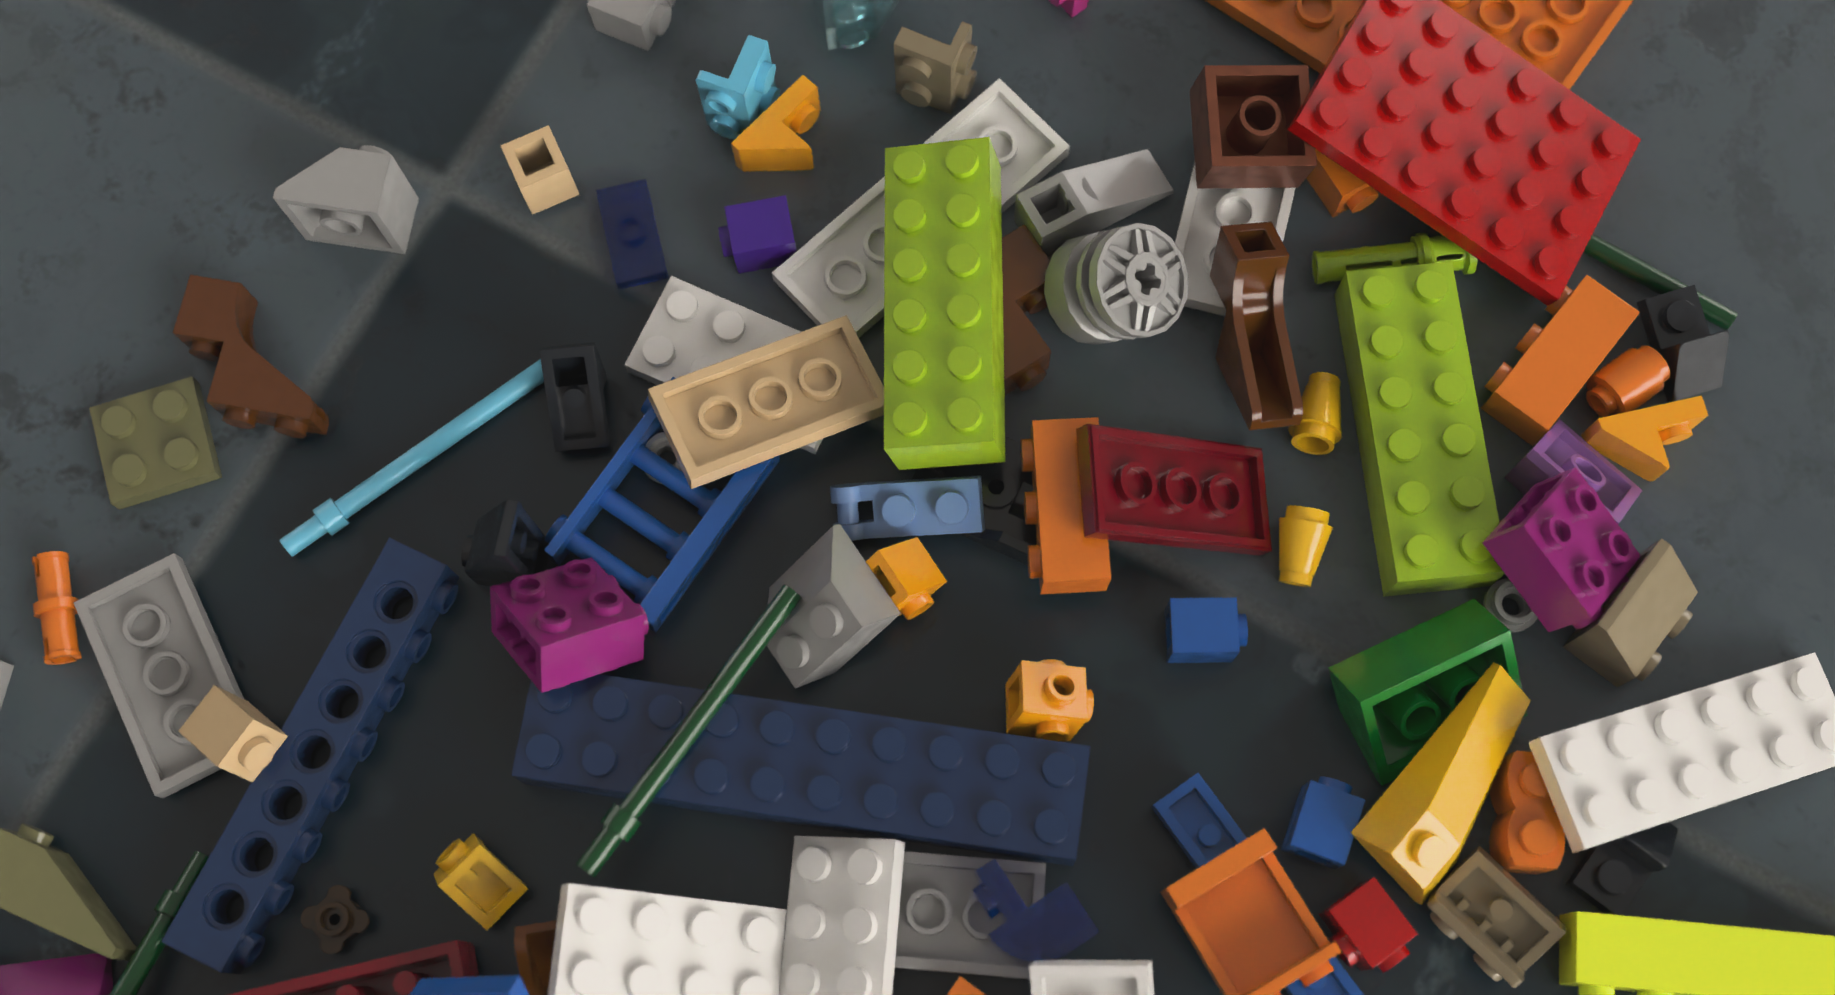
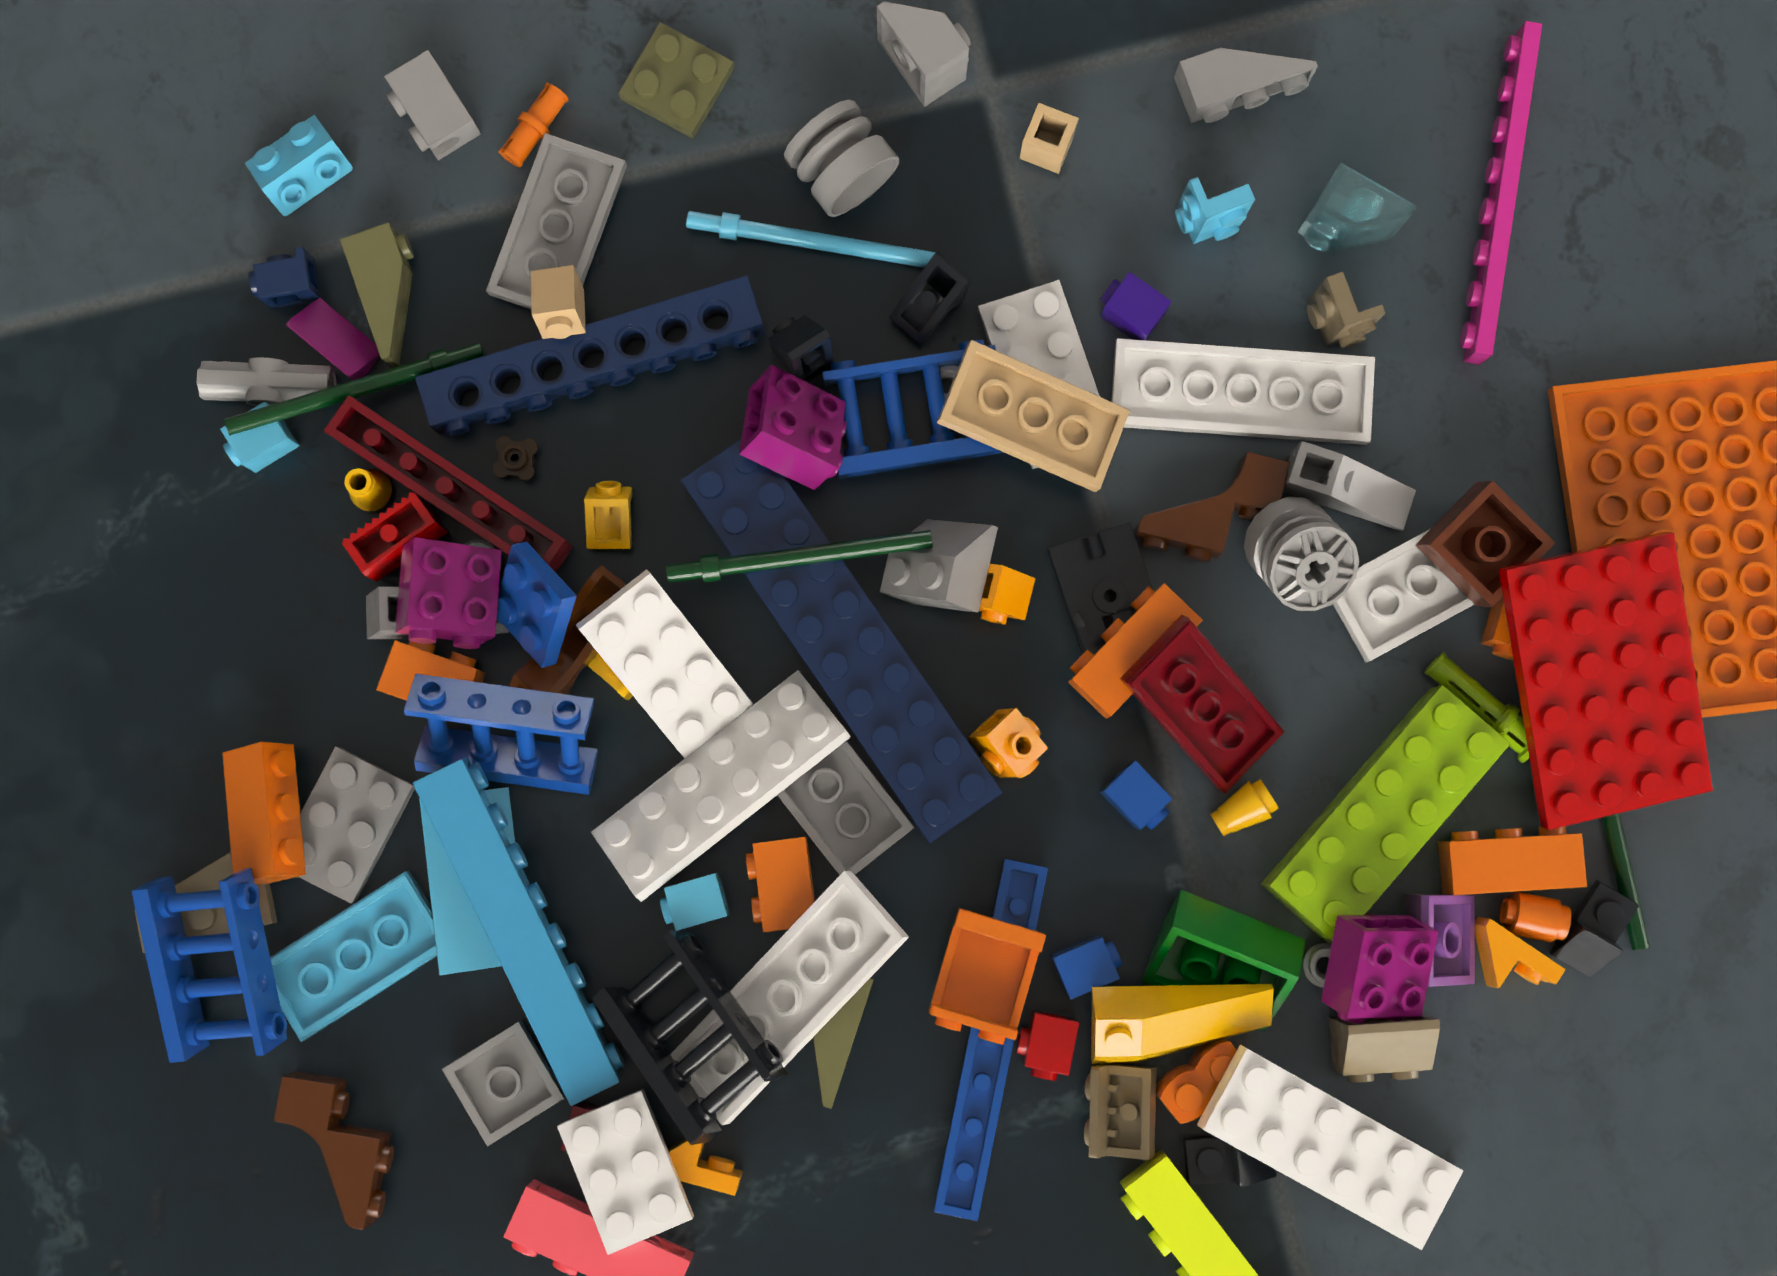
camera: 45 degrees right, 10 degrees up
reddish brown arch [173,274,329,438] -> none
clear blue plate [596,179,669,290] -> none
light orange slope [731,75,821,172] -> none
medium blue plate [830,475,985,541] -> none
lime brick [884,137,1006,470] -> none
clear blue brick [972,858,1099,964] -> none
reddish brown arch [1210,222,1303,430] -> none
yellow cone [1288,372,1342,455] -> none
none -> light grey wheel [784,99,899,217]

